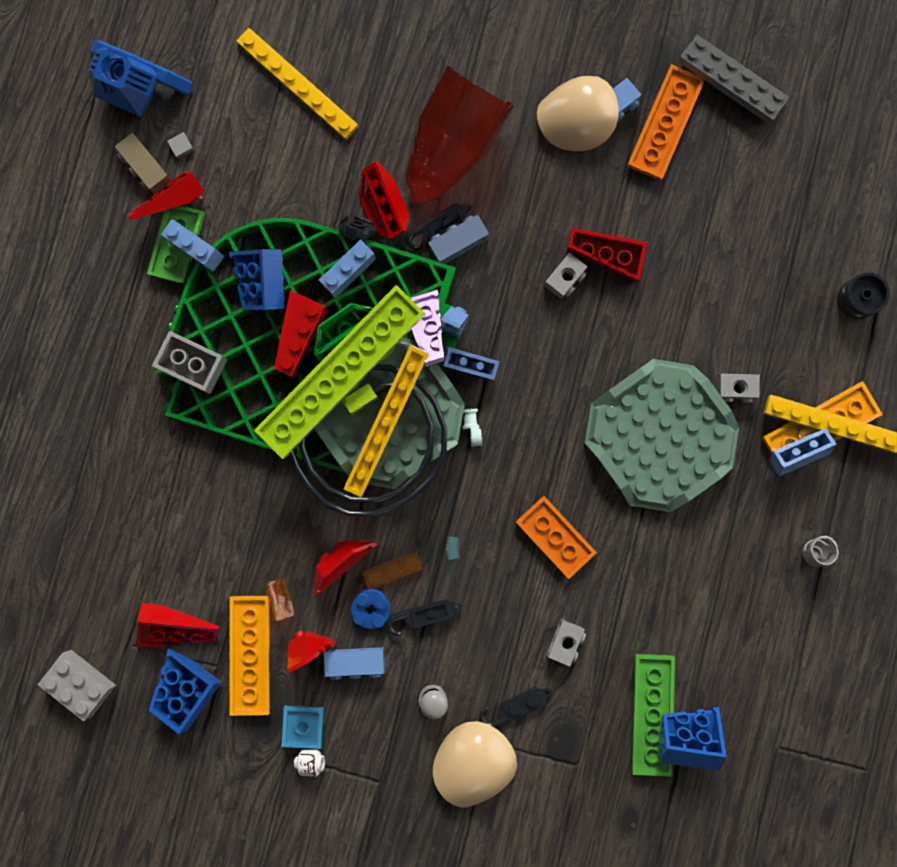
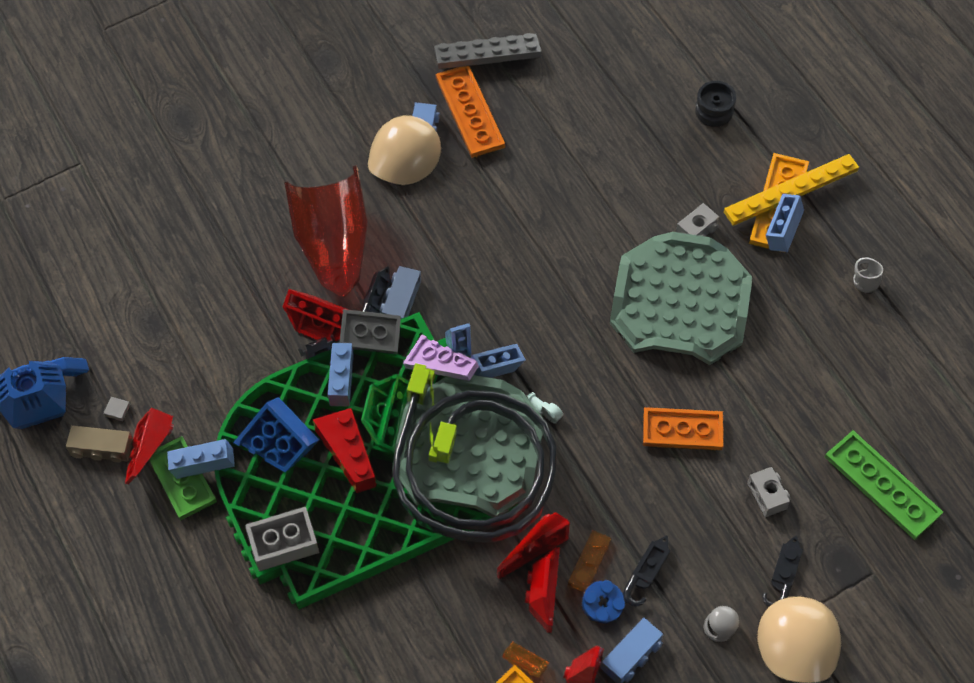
camera: 45 degrees left, 25 degrees down
yellow plate [237,28,358,140] -> none
lime plate [254,285,426,459] -> none
yellow plate [344,345,429,497] -> none
clear light blue piece [446,536,460,560] -> none
light grey brick [544,252,587,300] -> none
red wedge [566,228,647,282] -> none
blue wedge [659,707,727,771] -> none
none -> dark grey plate [340,309,401,354]
none -> red wedge [497,512,570,579]

